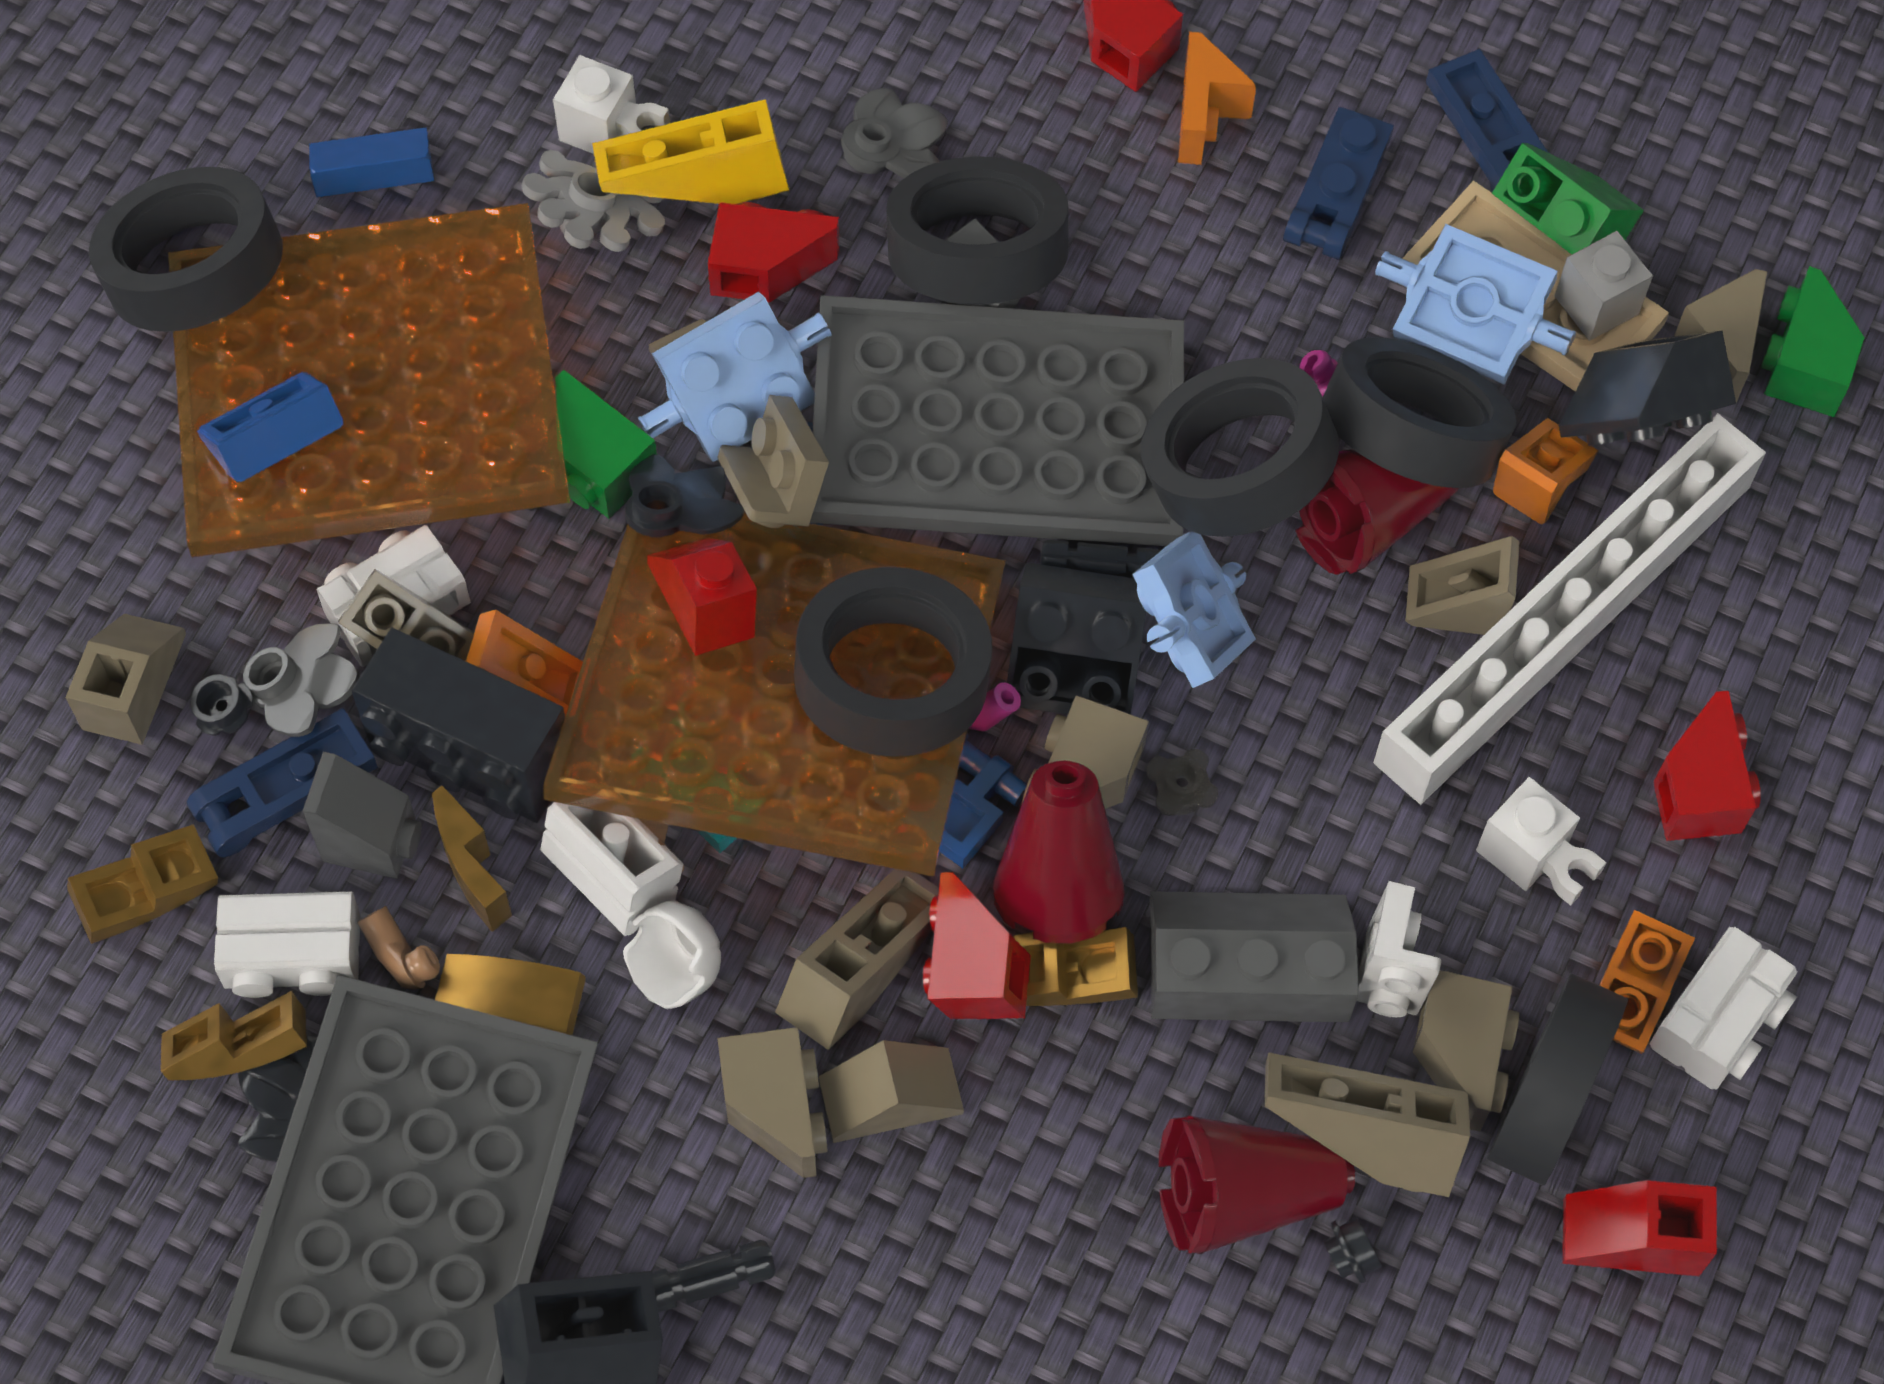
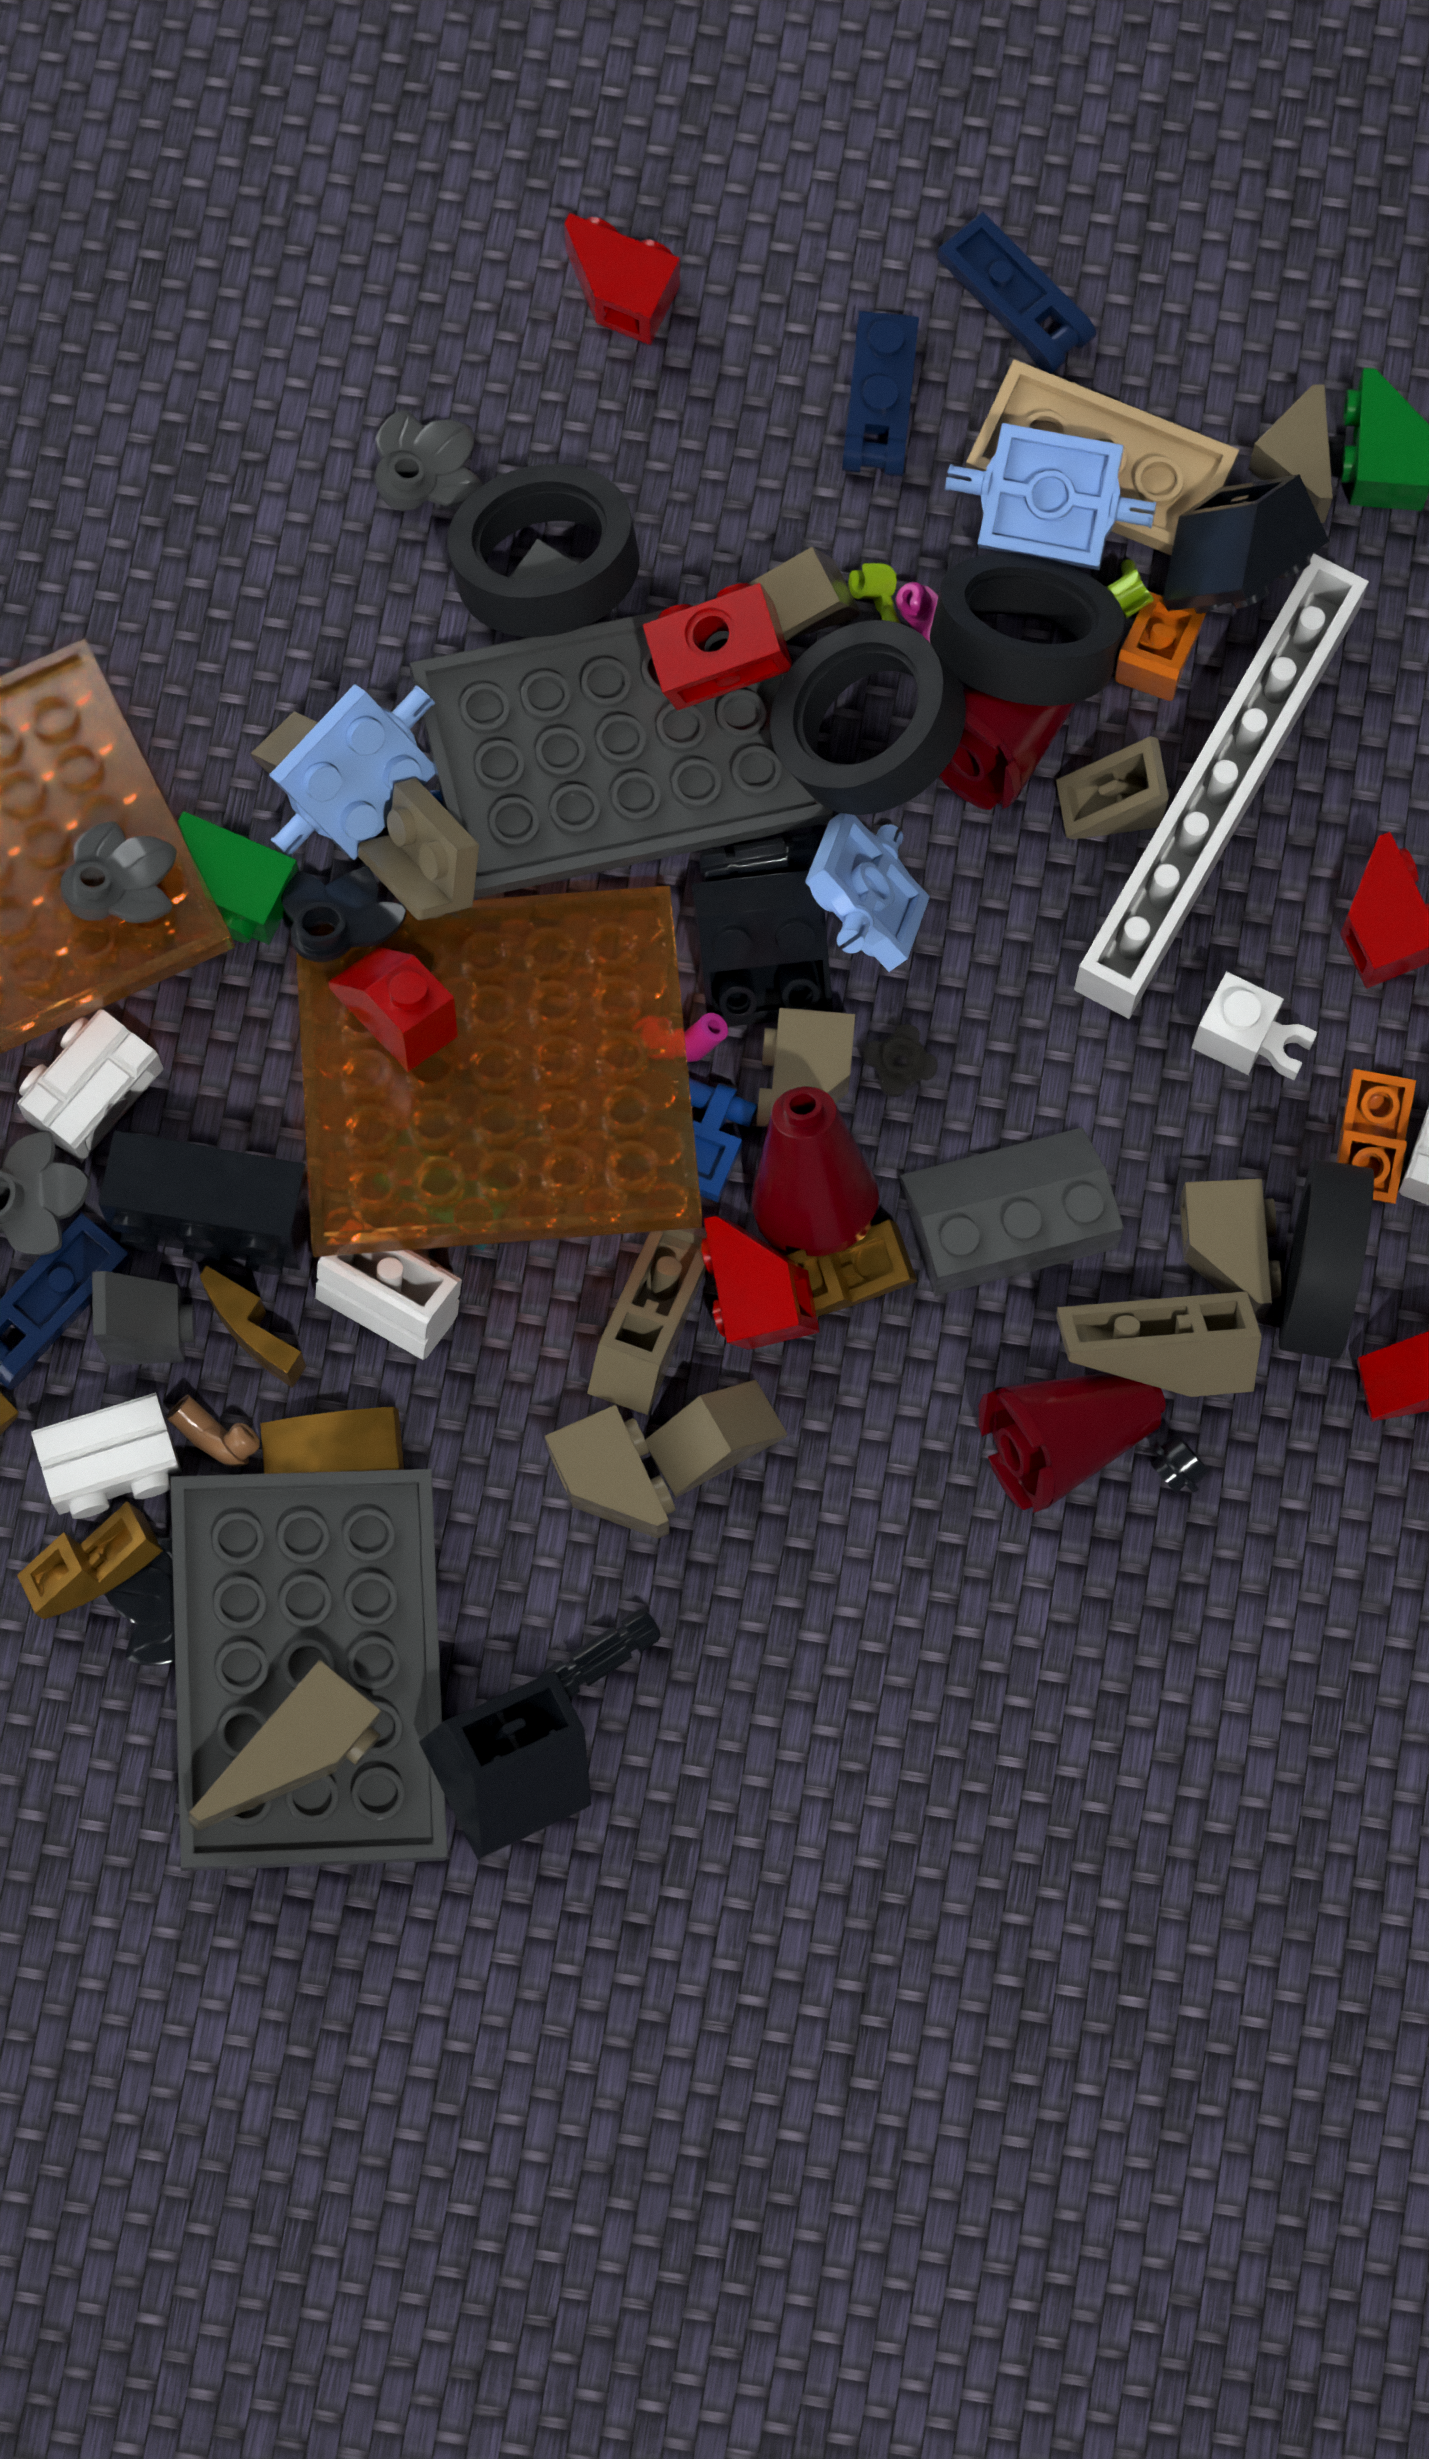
camera: 15 degrees left, 10 degrees up
dark tan slope [338,569,474,660] -> none
orange slope [466,610,591,724] -> none
light grey animal [521,150,665,252] -> none
white brick [553,55,670,154] -> none
yellow slope [592,99,789,204] -> none
white hair [623,900,721,1010] -> none
red slope [708,202,840,303] -> none
black tyre [794,567,992,756] -> none
orange slope [1178,32,1256,165] -> none
white bracket [1357,881,1441,1017] -> none
green slope [1492,143,1644,254] -> none
light grey brick [1554,231,1653,341] -> none
none -> dark grey plate [60,821,177,923]
none -> dark tan slope [188,1660,381,1831]
none -> red brick [642,583,793,711]
none -> dark tan slope [749,547,861,641]
none -> lime hand [848,563,900,623]
none -> lime hand [1107,559,1154,618]

